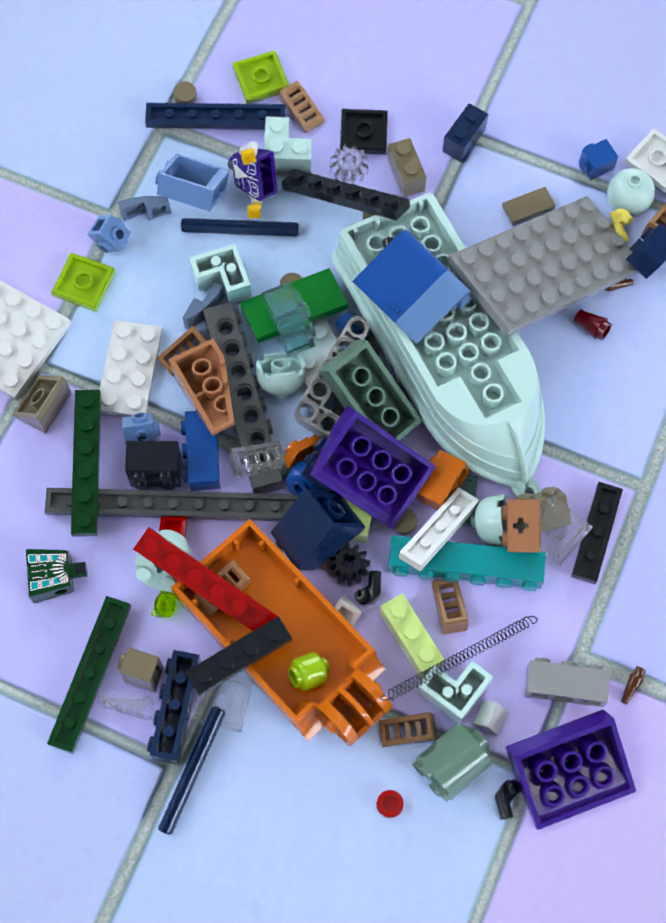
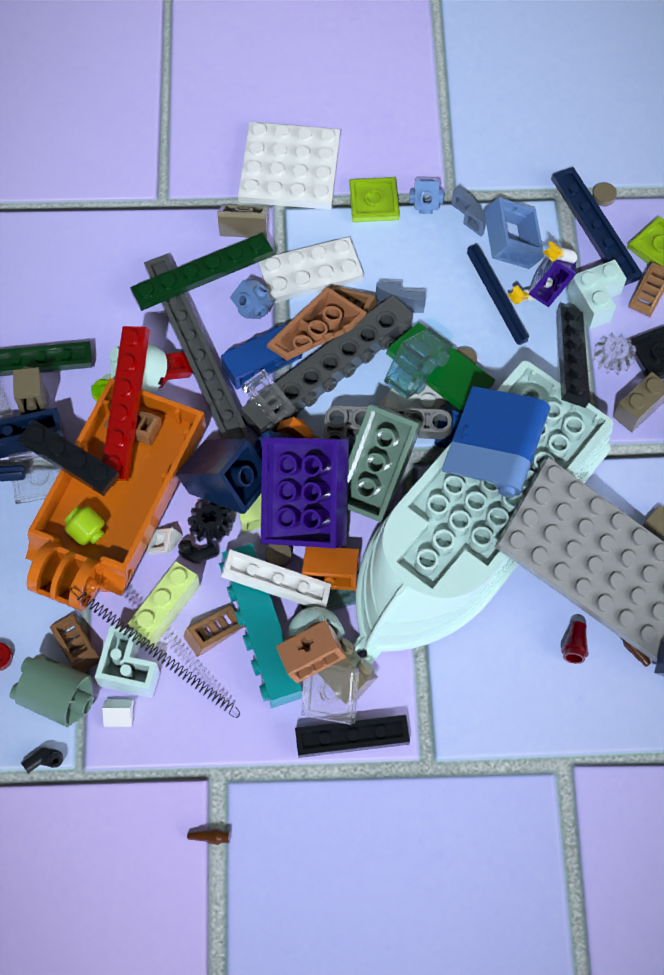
camera: 65 degrees right, 5 degrees down
torso [26,549,88,603] -> none
black brick [125,441,182,490] -> none
light aqua brick [189,243,252,304] -> none
light aqua cylinder [256,352,305,398] -> none
dark purple slope [505,709,637,830] -> none
light grey brick [524,657,610,707] -> none

